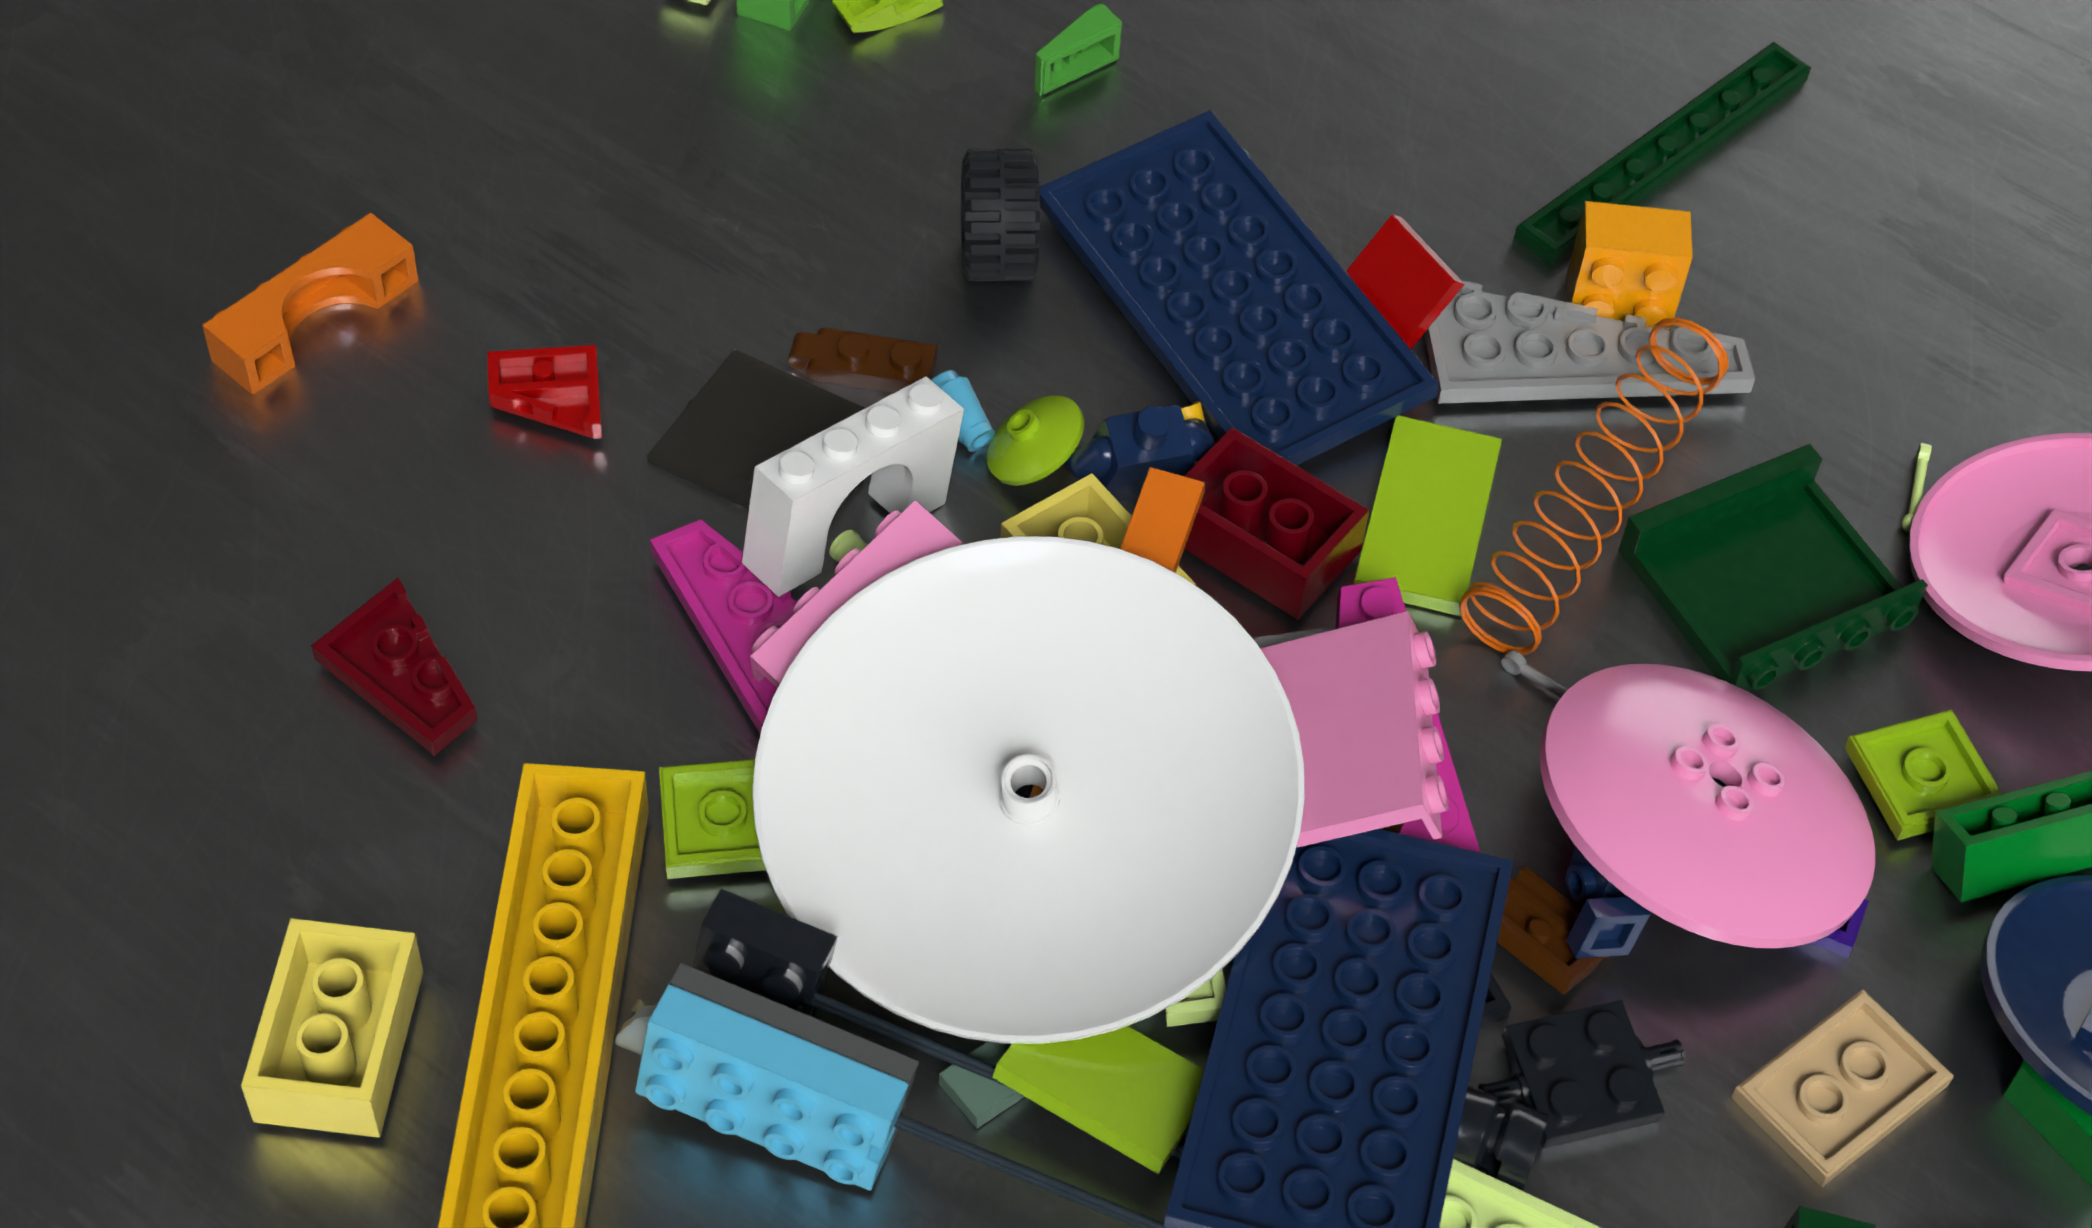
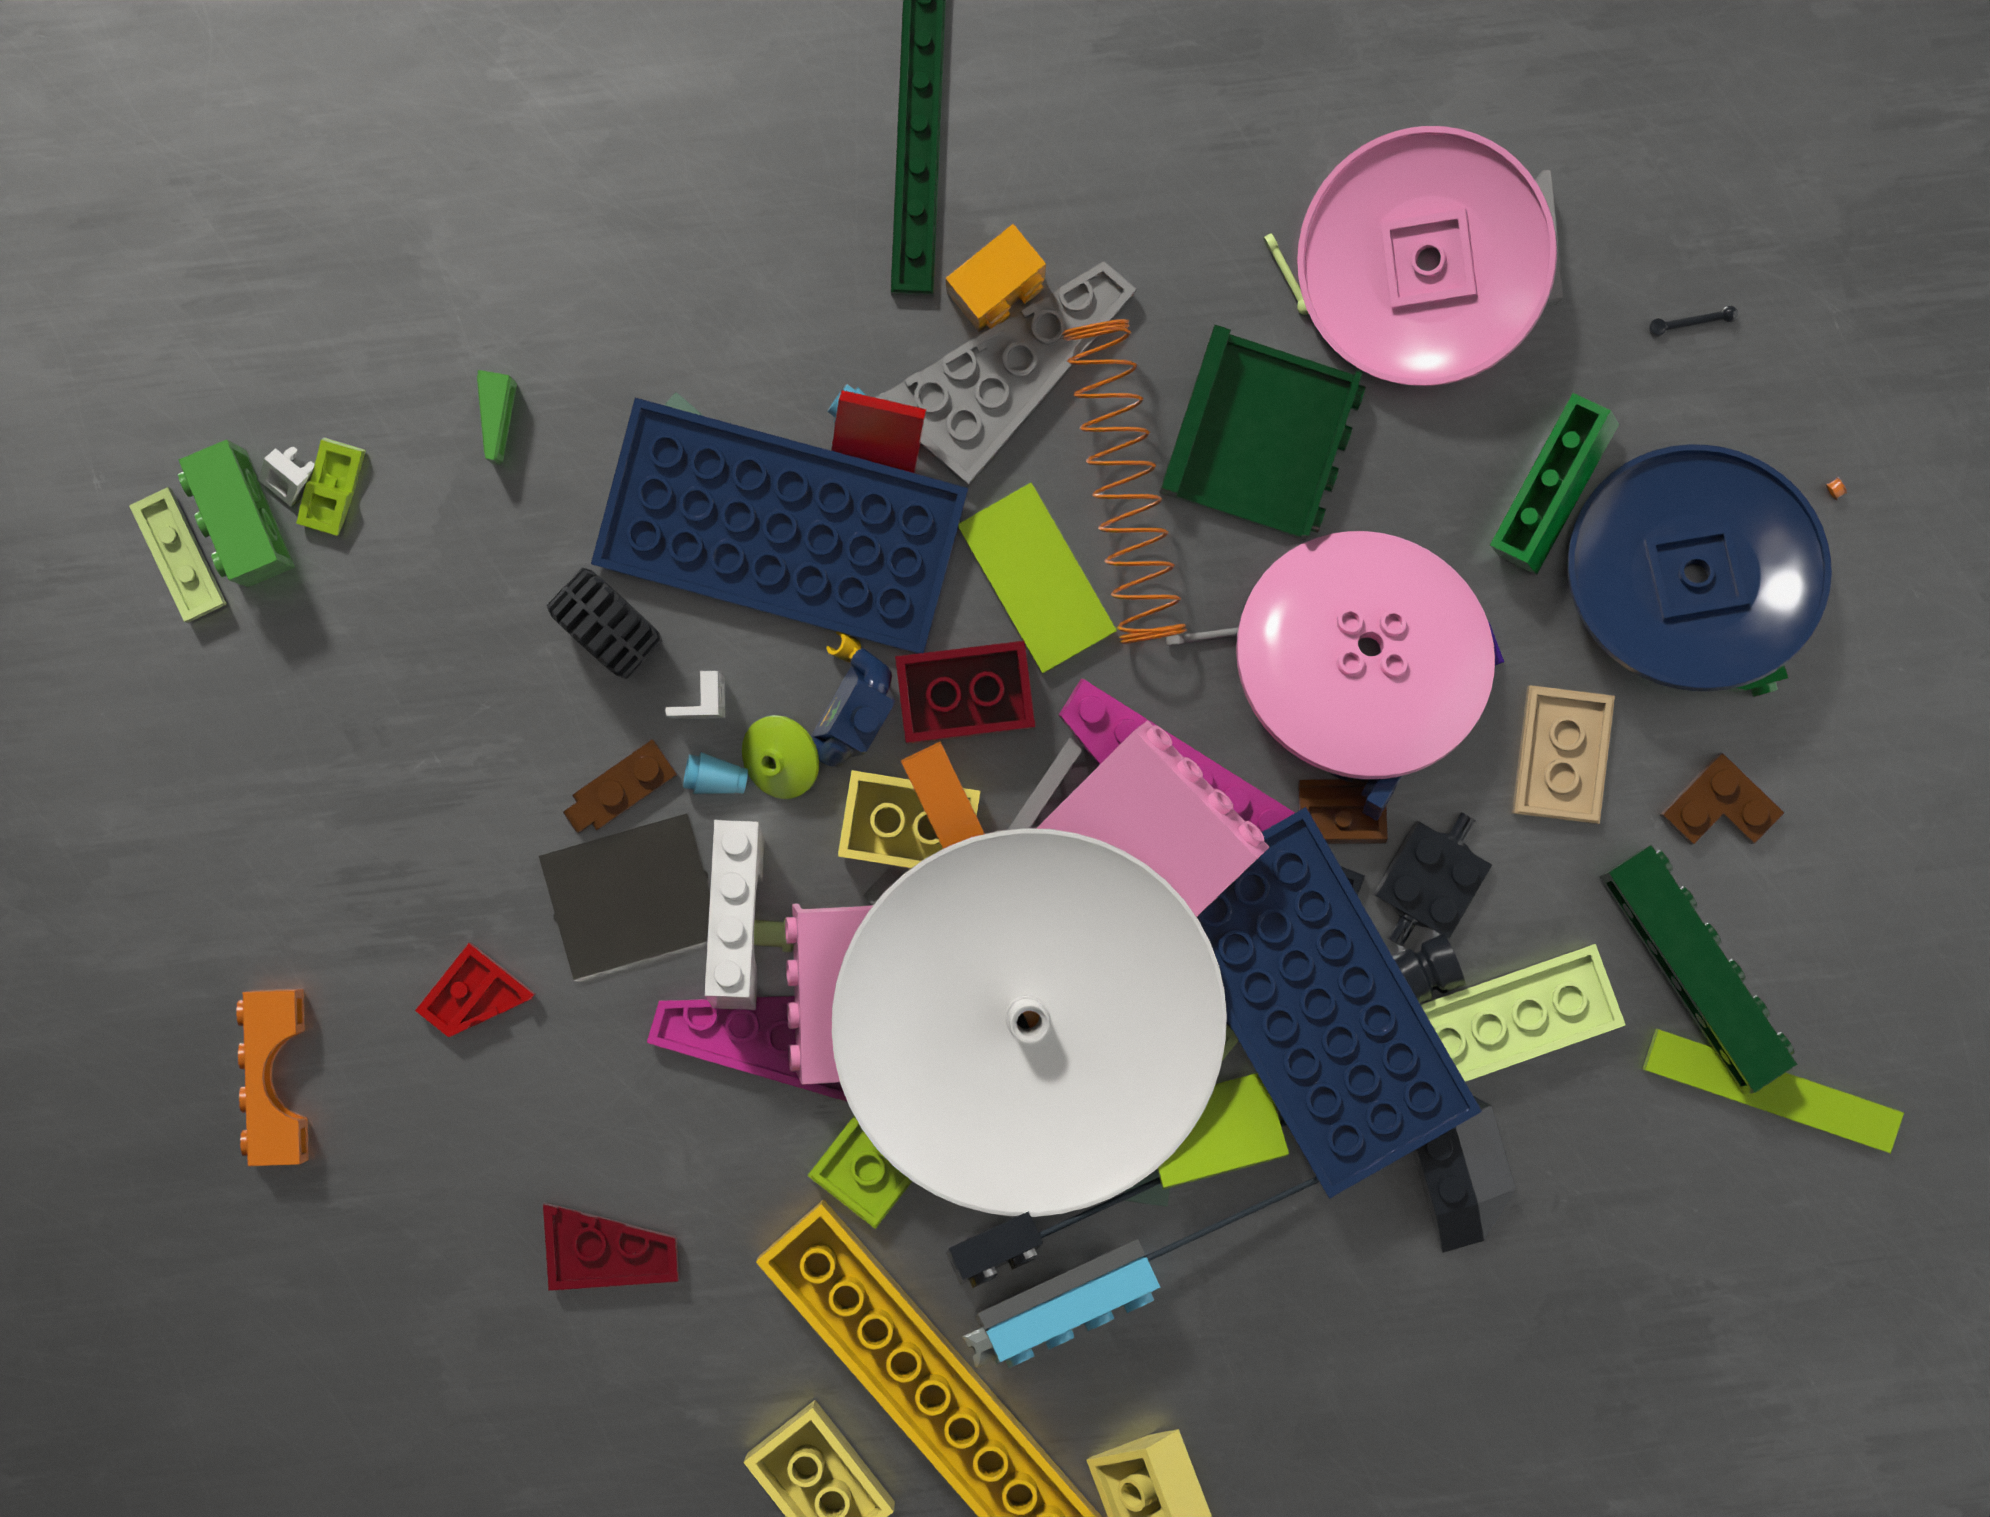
camera: 40 degrees left, 35 degrees up
lime plate [1844,709,2002,841] -> none
none -> white panel [666,671,725,719]

